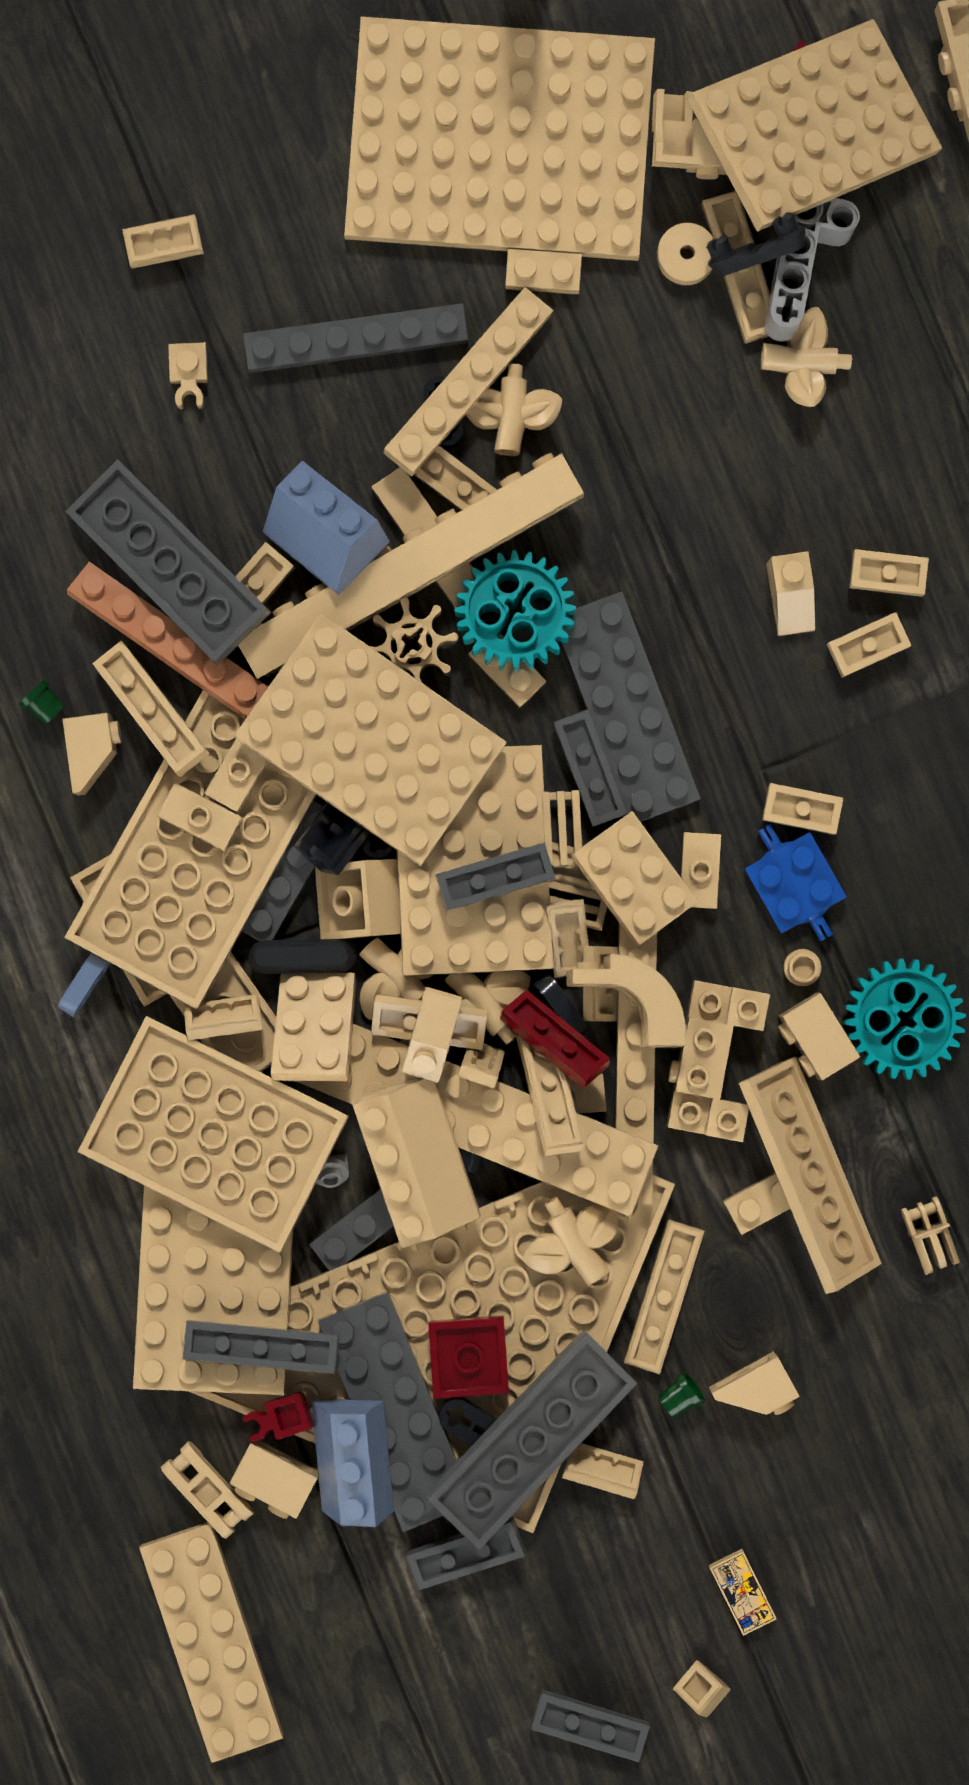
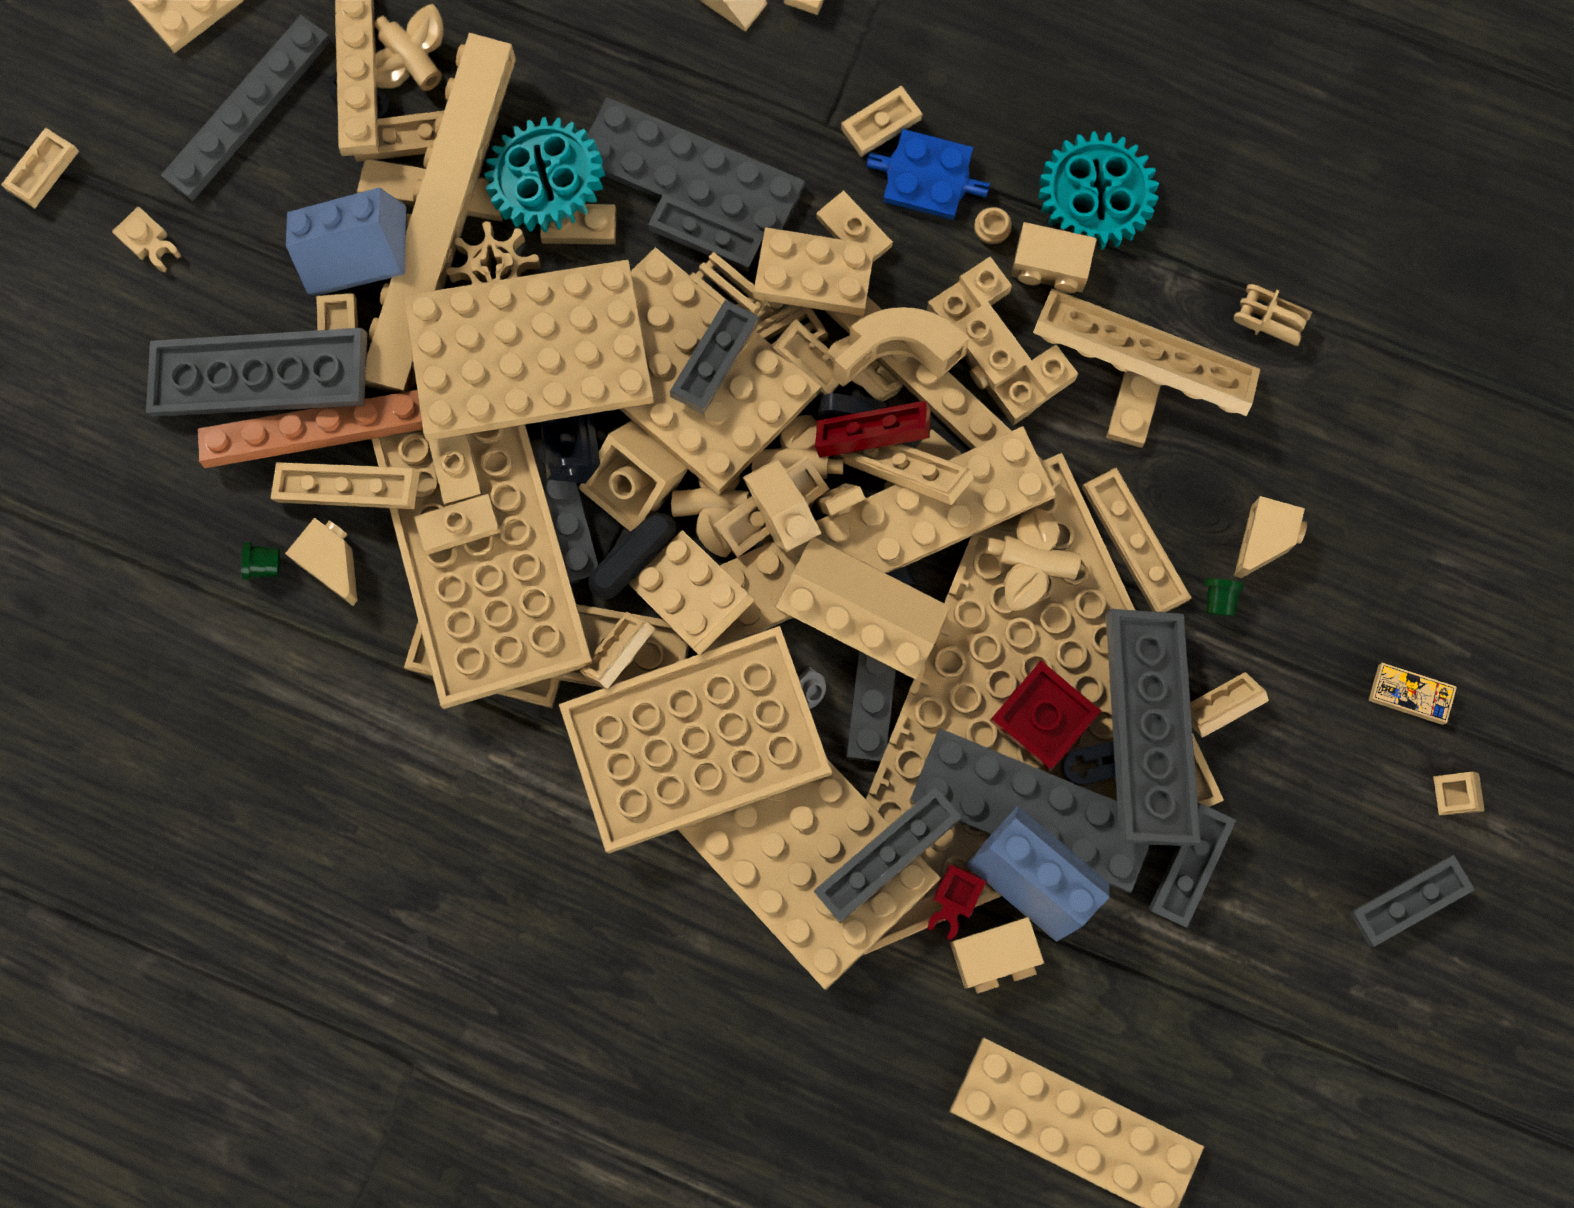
camera: 40 degrees left, 10 degrees down
sand blue beam [58,953,110,1018] -> none
tan plate [161,1441,254,1539] -> none

